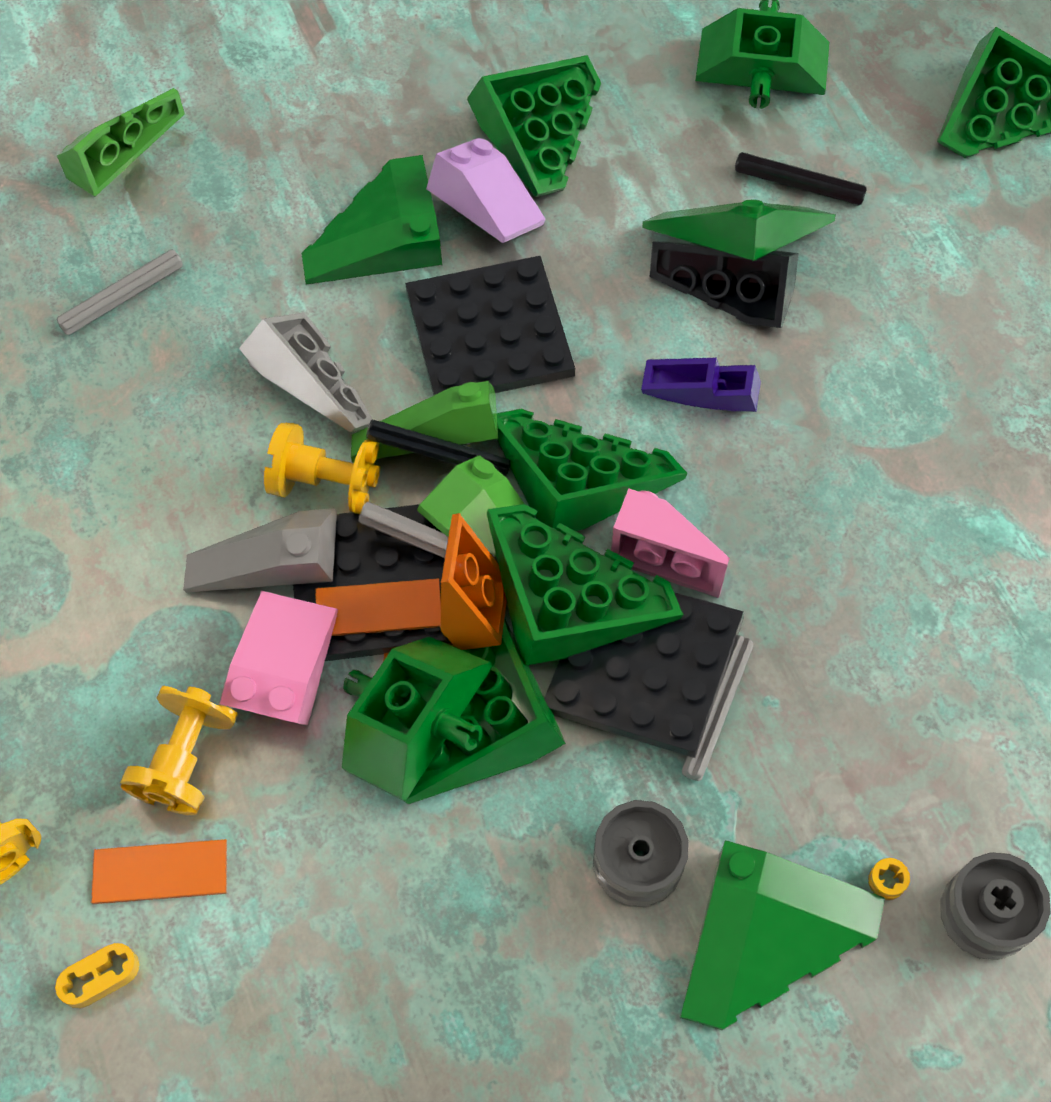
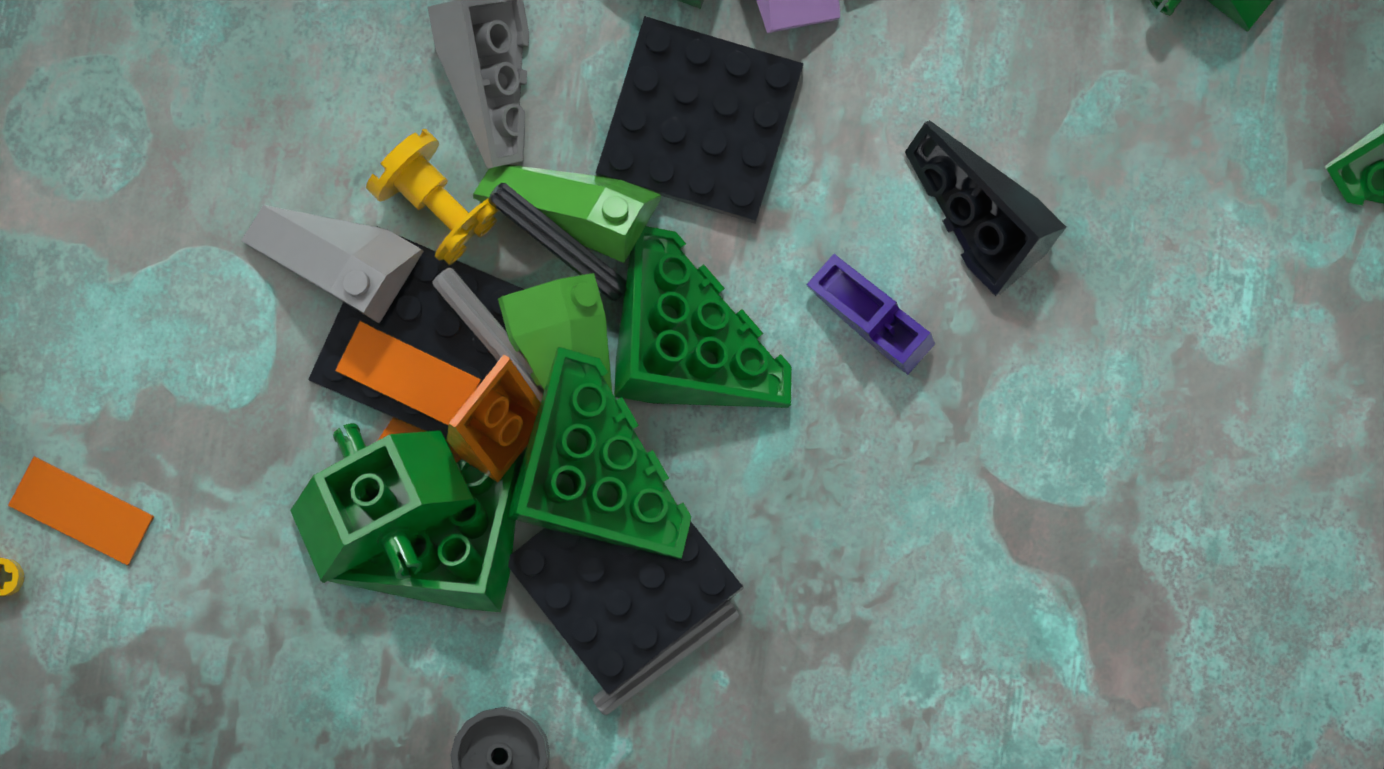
camera: 25 degrees right, 20 degrees up
yellow piece [120,686,238,815] -> none
bright pink slope [220,591,338,725] -> none
bright pink slope [611,489,730,598] -> none
green slope [642,199,836,261] -> none
black axle [735,152,867,205] -> none

